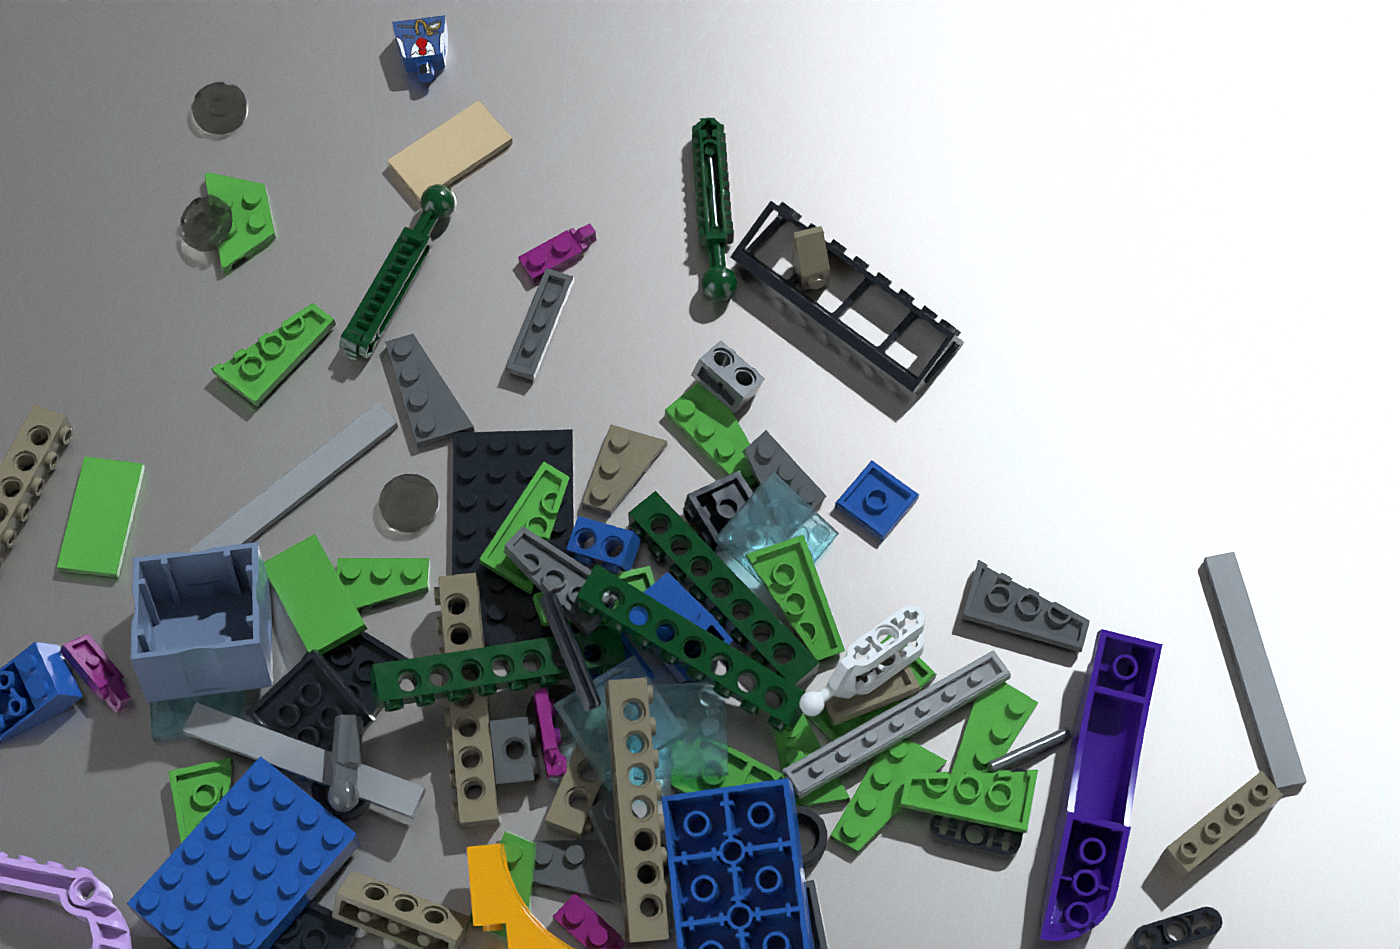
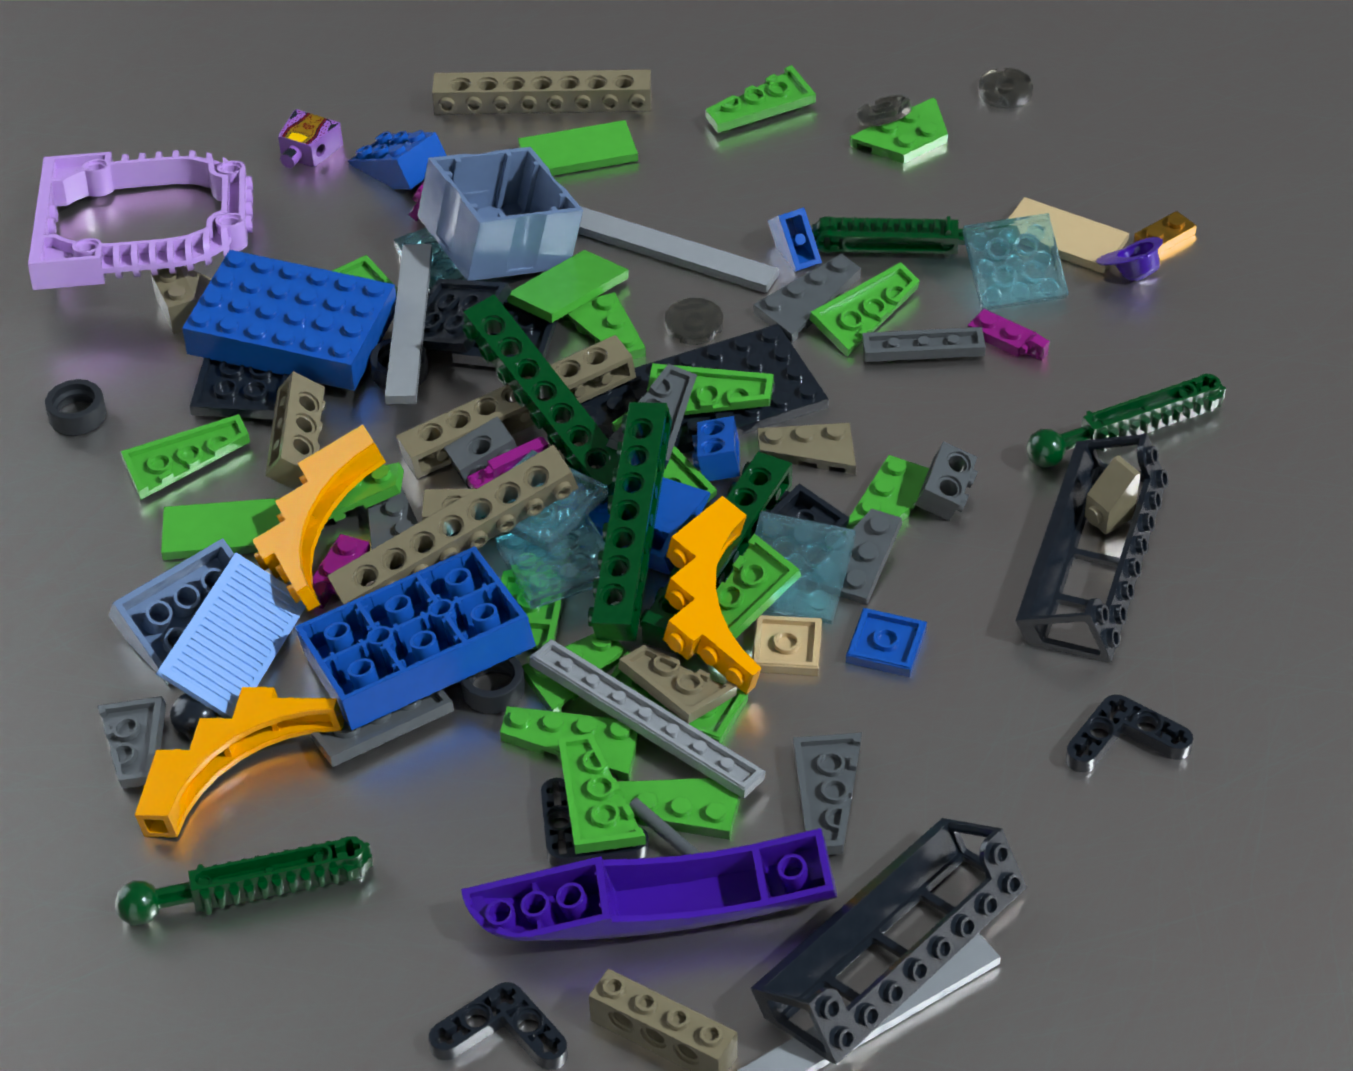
camera: 70 degrees right, 20 degrees down
bright green wing [211,303,336,407] -> none
dark grey piece [328,715,364,812] -> none
torso [392,15,448,82] -> none
black axle [540,592,601,711] -> none
white piece [799,605,925,716] -> none
none -> light orange arch [663,496,762,695]
none -> bright green wing [706,65,816,133]
none -> black window [750,818,1027,1065]
none -> tan tile [752,615,822,676]
none -> blue slope [767,208,822,272]
none -> bright green wing [810,262,920,357]
none -> clear light blue plate [962,213,1069,311]
none -> black beam [1066,694,1193,772]
none -> dark purple piece [1096,237,1163,281]
none -> pearl gold plate [1134,211,1197,254]

